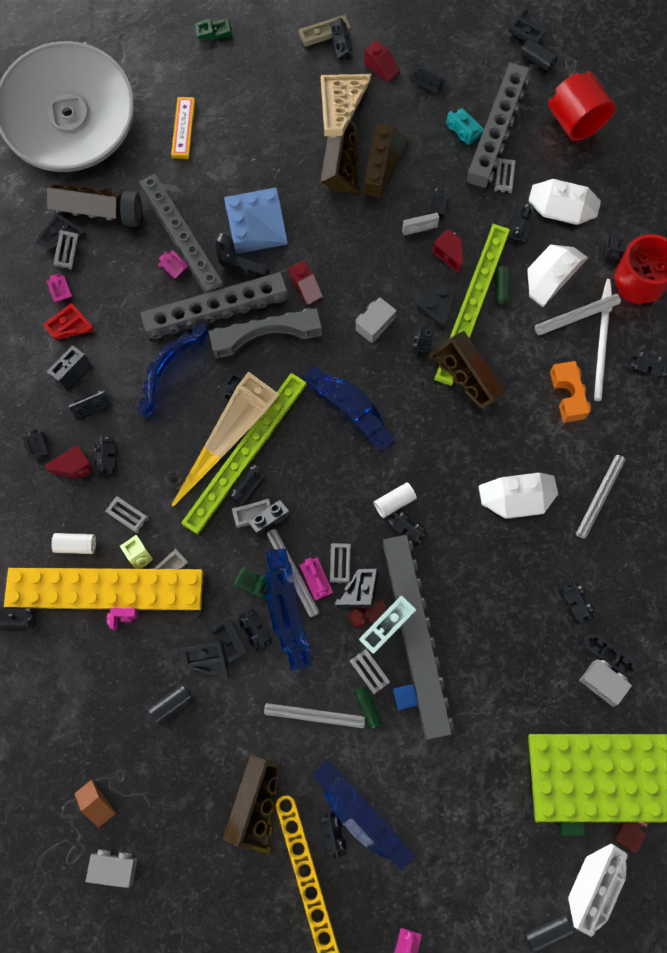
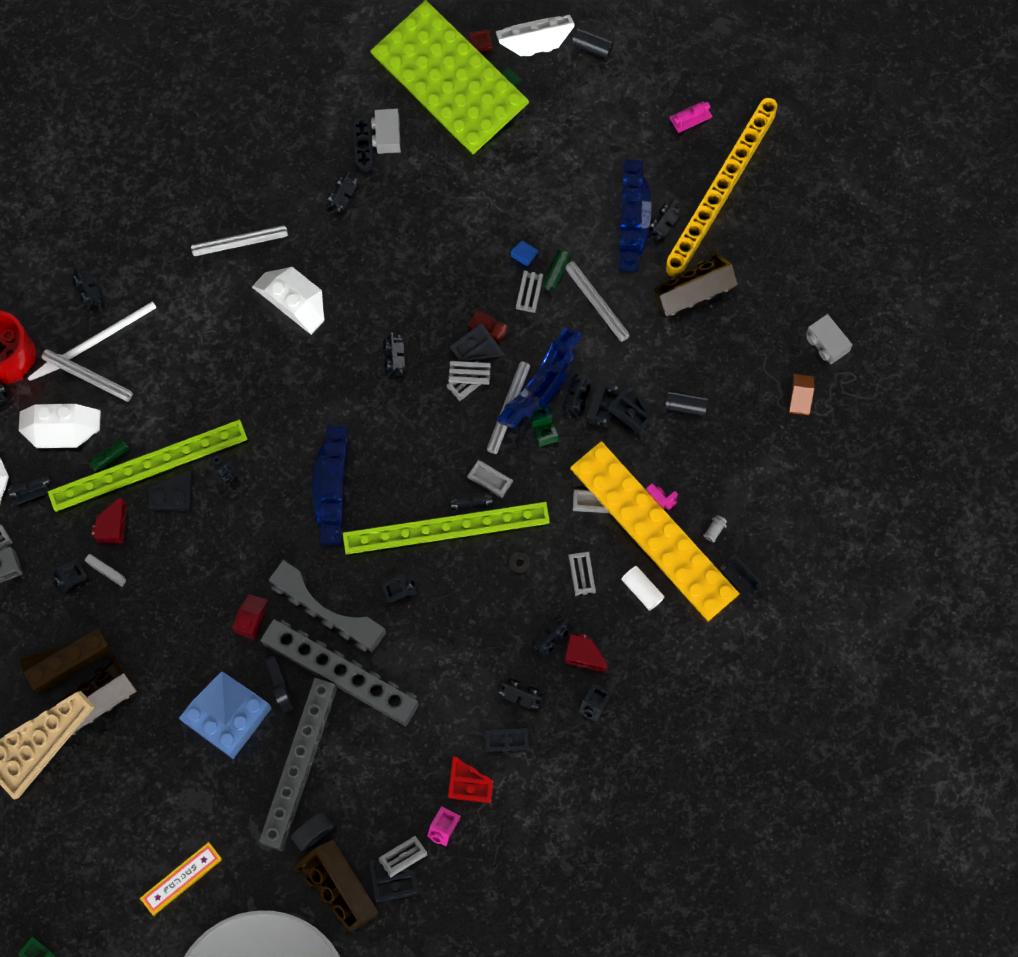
camera: 130 degrees left, 0 degrees up
yellowish green bracket [120,535,153,569] -> none
clear blue piece [137,322,209,418] -> none
dark pink bracket [158,250,188,279] -> none
tan plate [172,372,279,507] -> none
hinge [248,500,289,536] -> none
dark pink hinge [300,557,333,601] -> none
light grey brick [355,297,396,343] -> none
light aqua slope [359,595,416,654] -> none
white pin [374,482,417,518] -> none
dark grey brick [383,535,454,740] -> none
dark brown wedge [428,331,506,409] -> none
orange arch [550,361,591,423] -> none
none -> light grey tile [449,361,490,385]
none -> light grey pin [703,515,727,543]

